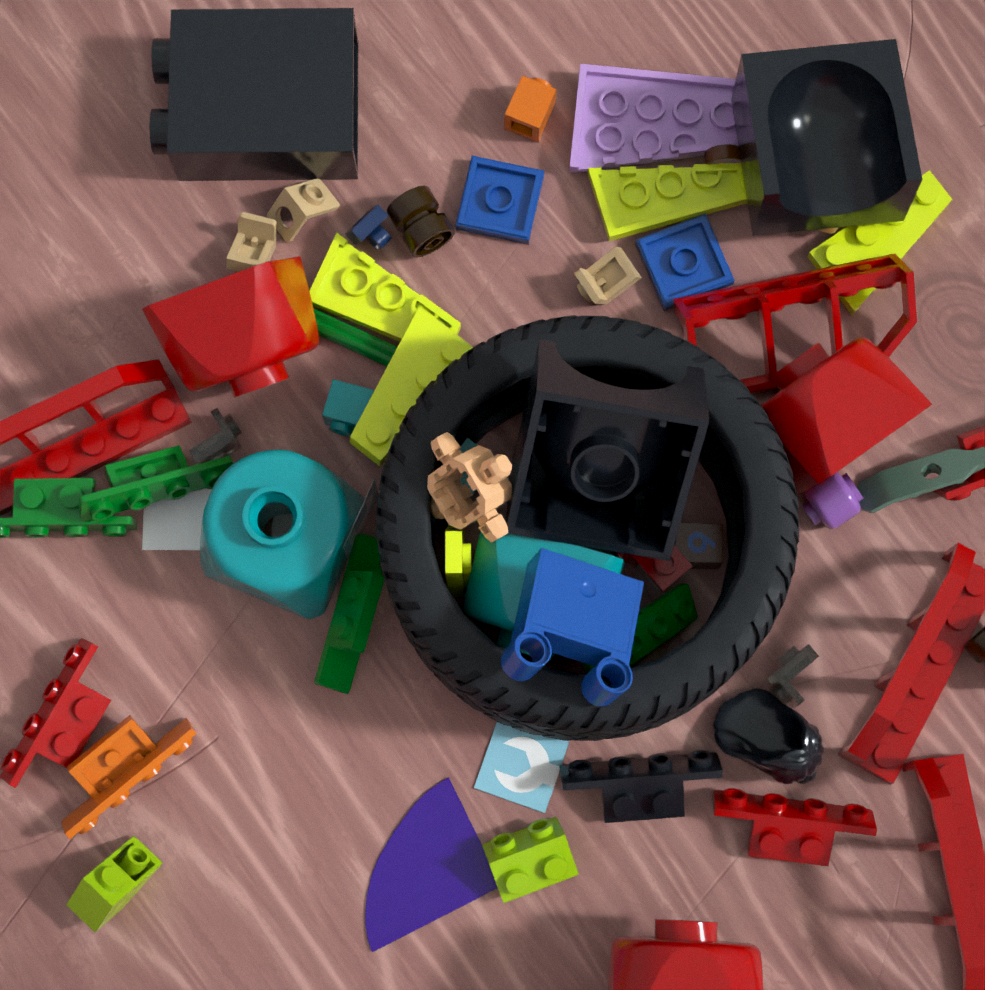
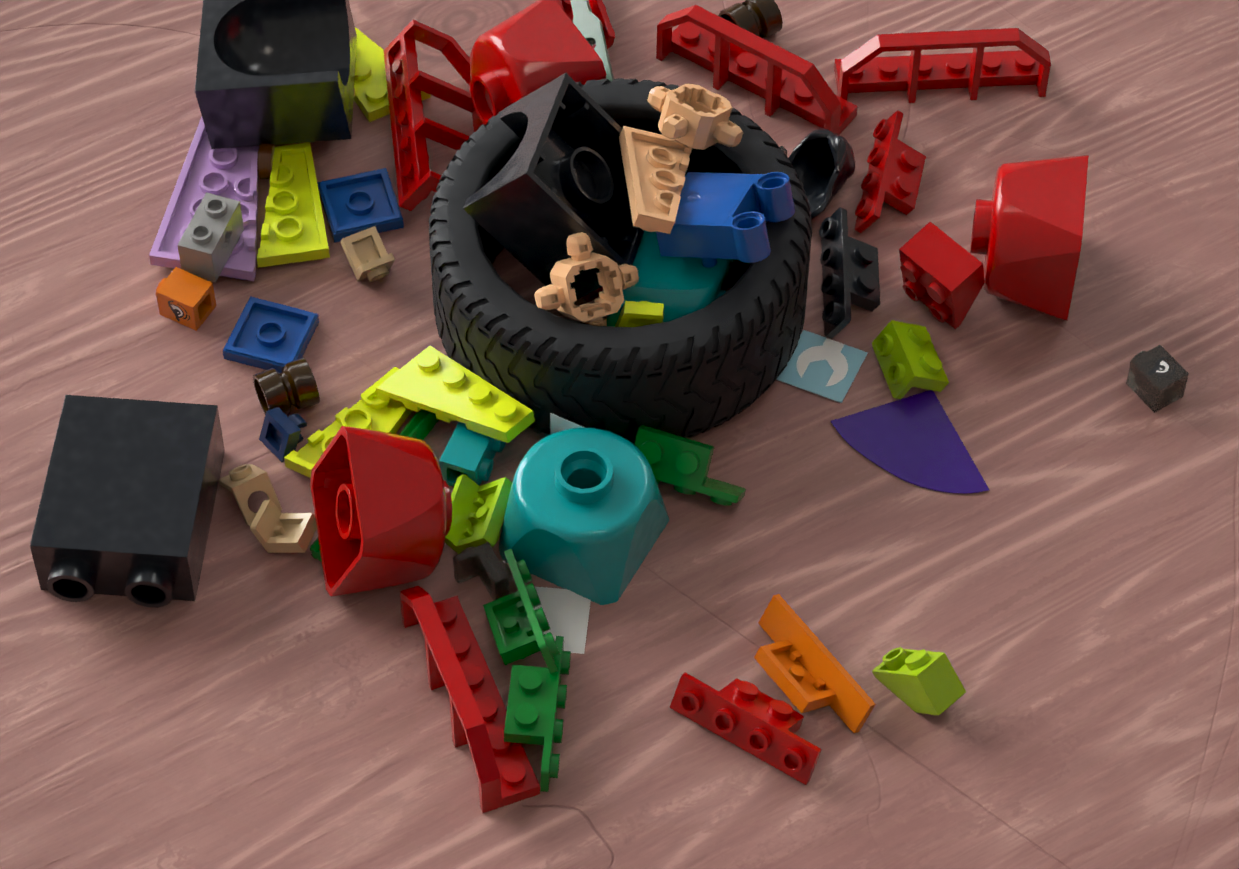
camera: 85 degrees left, 25 degrees down
none -> light grey brick [177,192,244,282]
none -> lime bracket [445,474,512,557]
none -> light nougat wing [619,126,692,234]
none -> light nougat piece [647,84,743,150]
none -> red slope [899,222,985,330]

